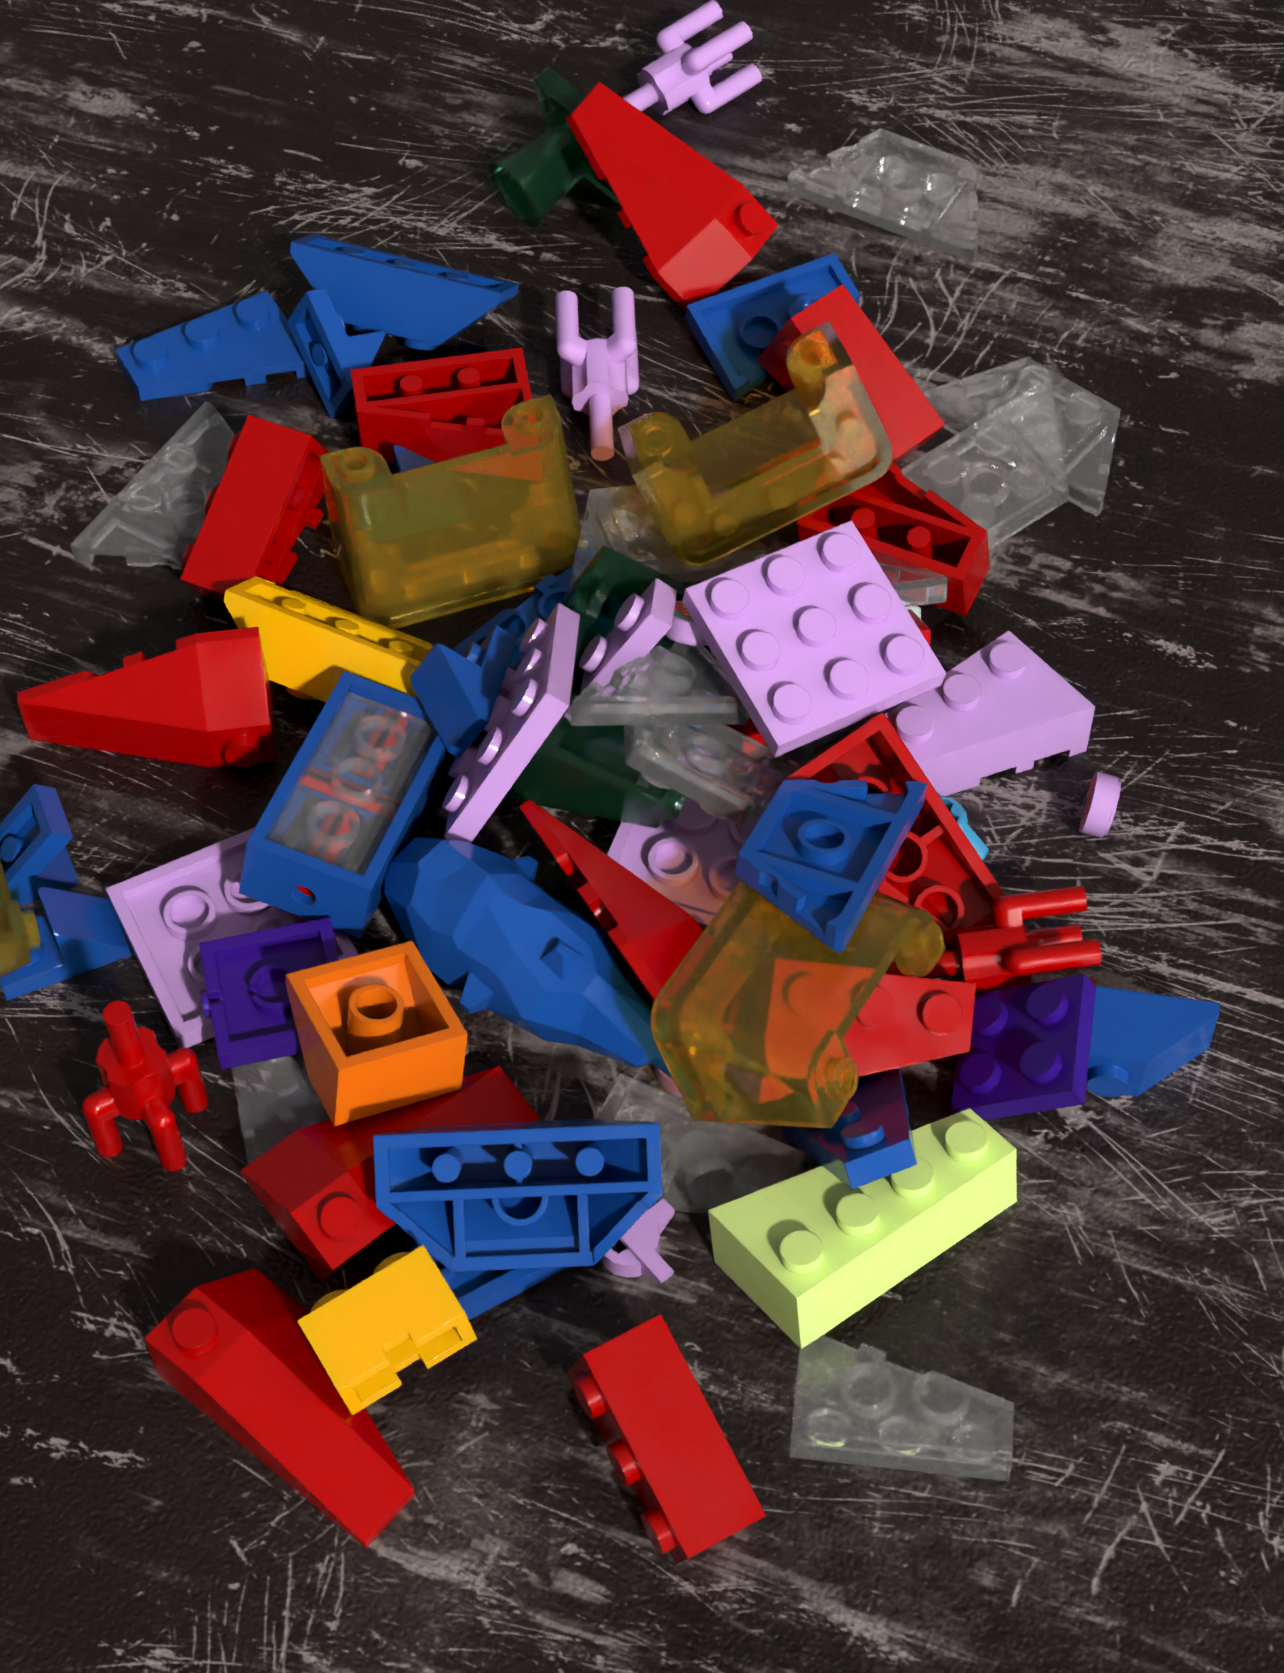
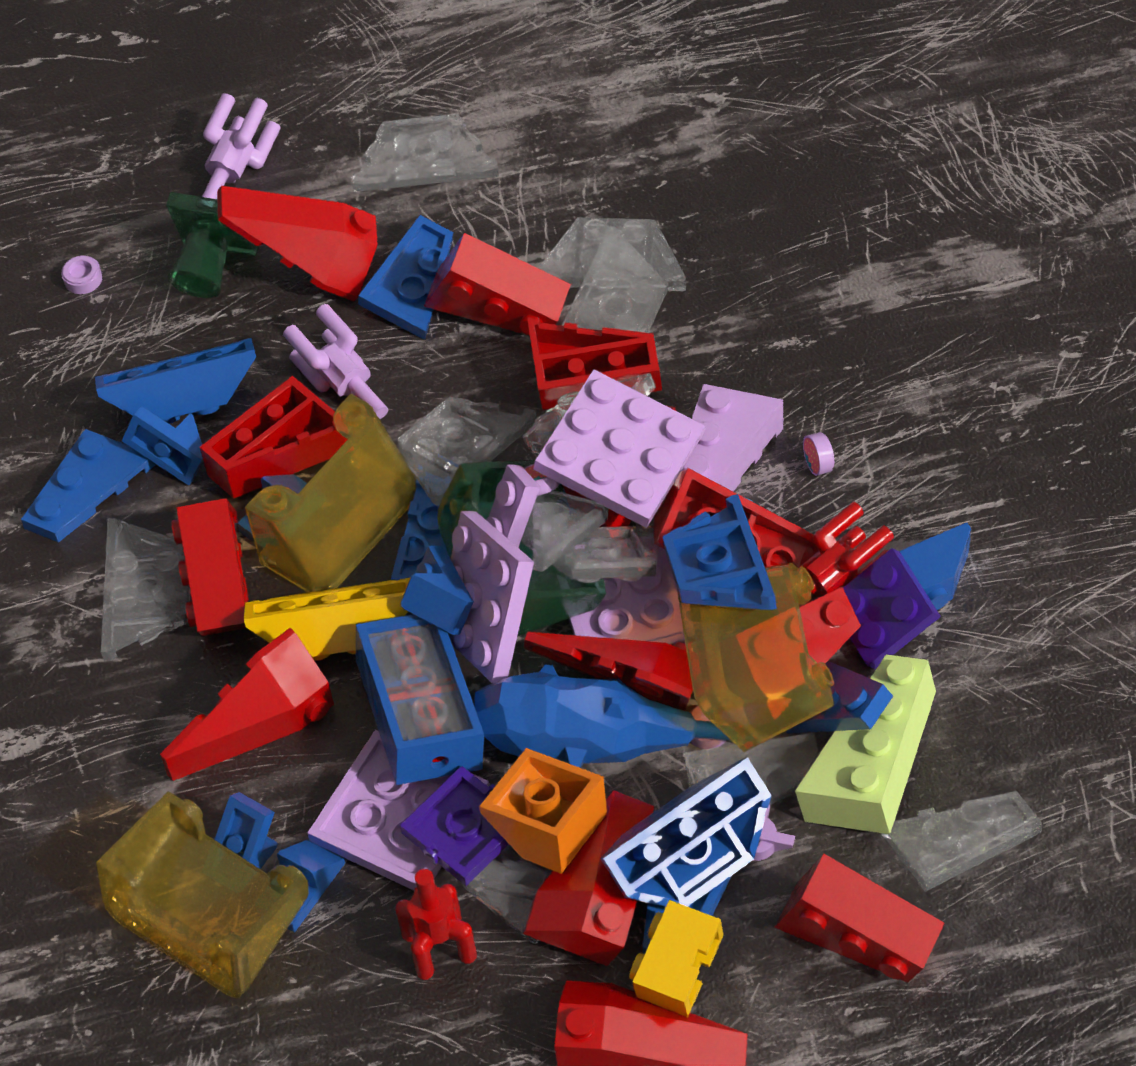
camera: 30 degrees left, 0 degrees up
clear yellow windscreen [618,321,893,566] -> none
none -> lavender tile [61,256,102,294]

